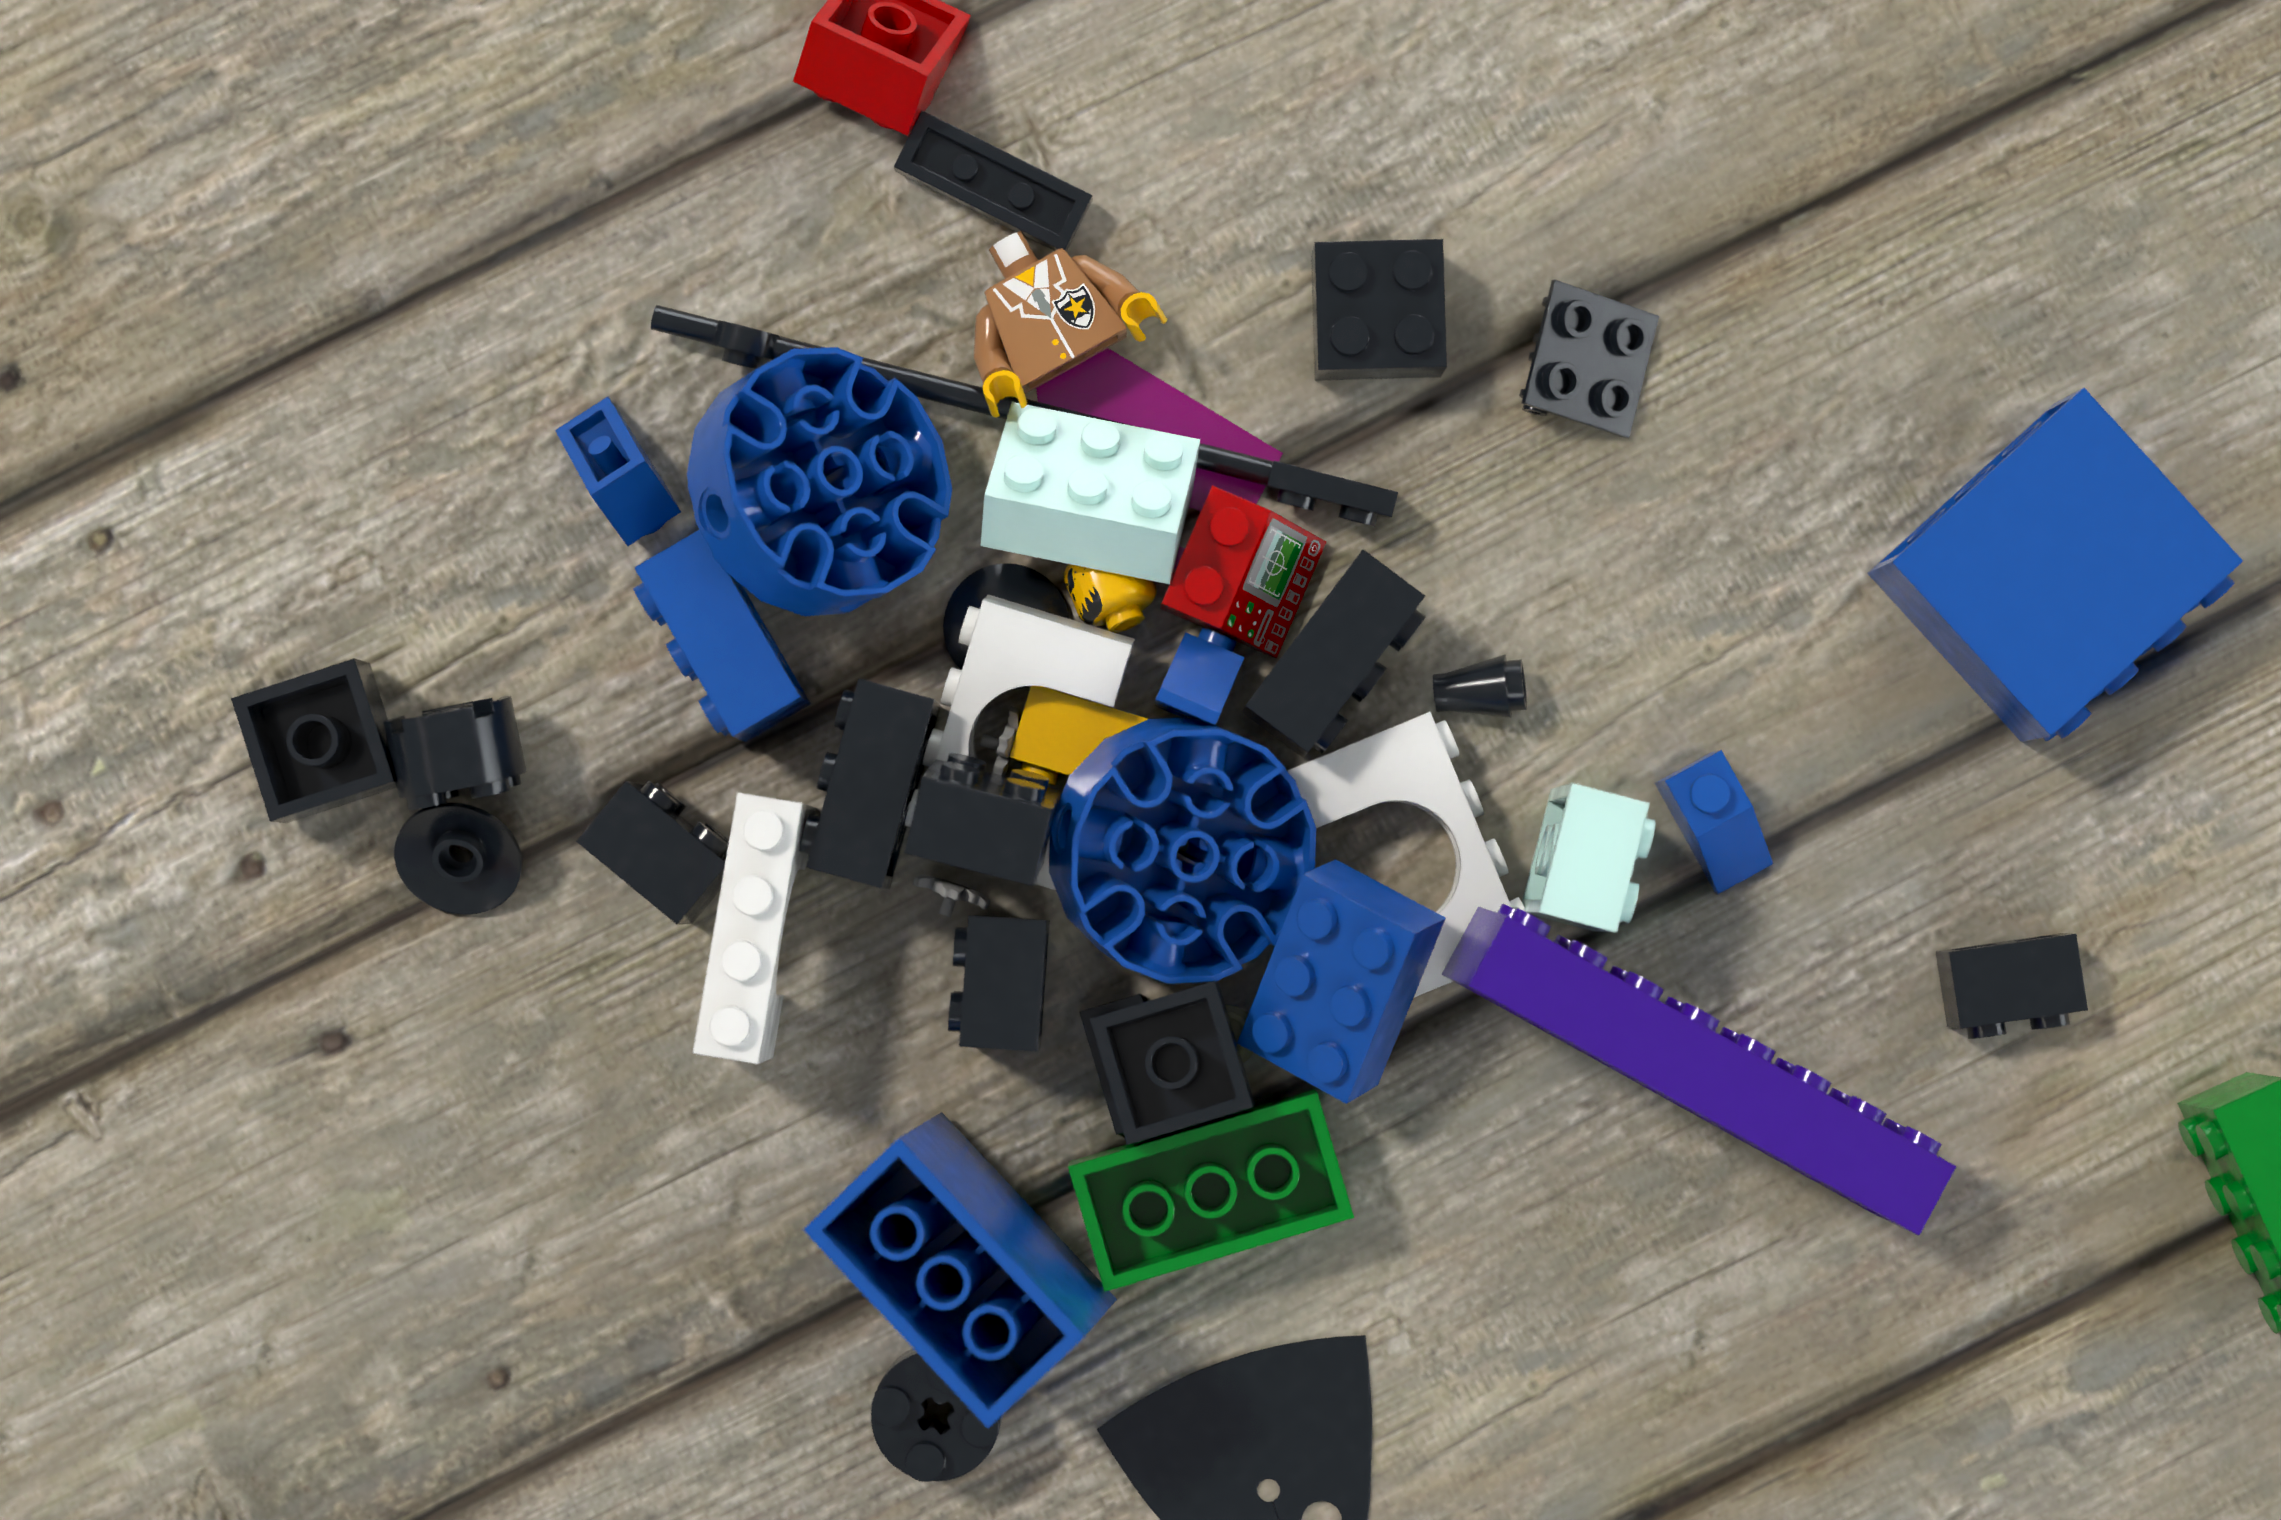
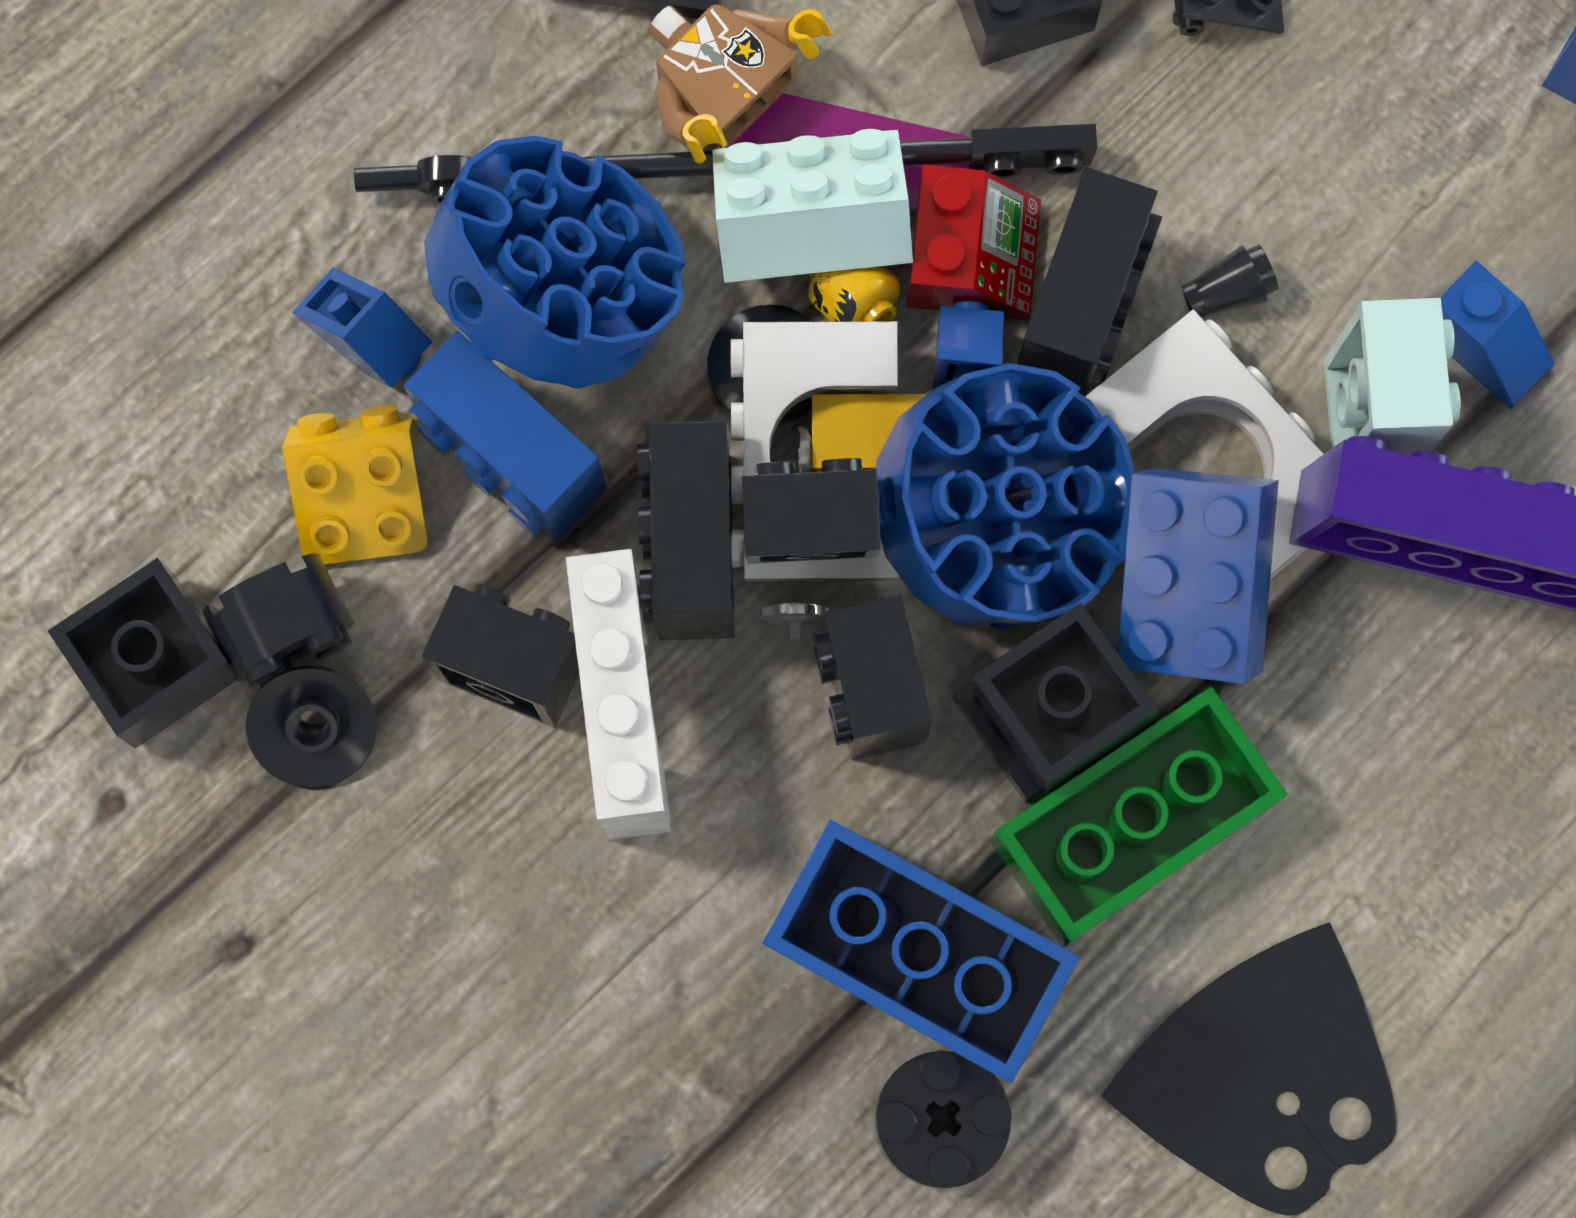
camera: 15 degrees left, 10 degrees down
none -> yellow bracket [282,405,428,564]

